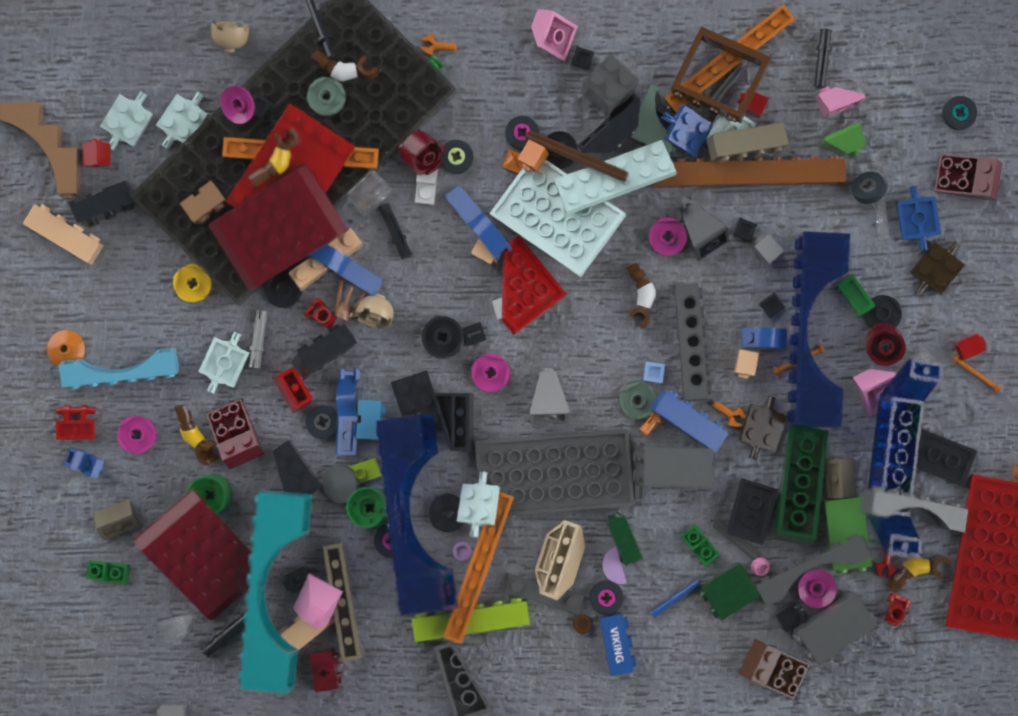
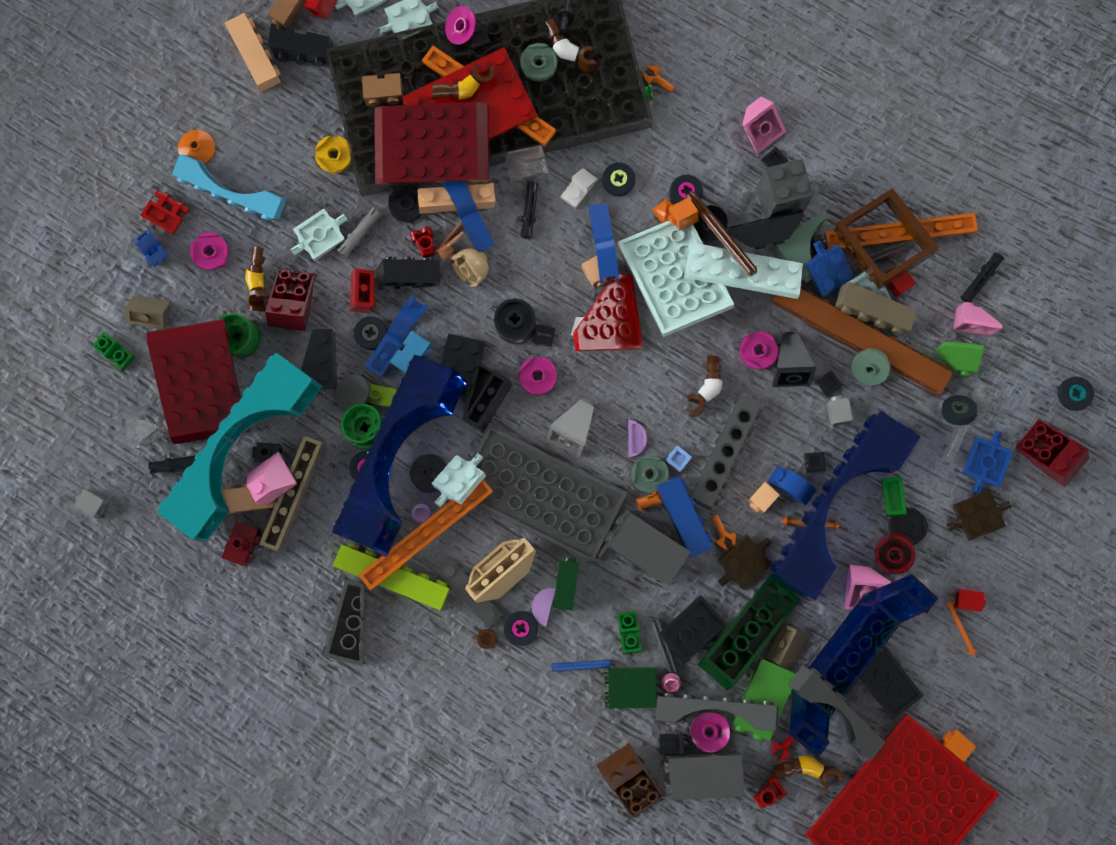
camera: 30 degrees right, 5 degrees down
dark red brick [398,129,444,176] -> none
blue brick [599,613,636,676] -> none
none -> lavender tile [628,420,647,458]
none -> sand green plate [851,348,891,385]

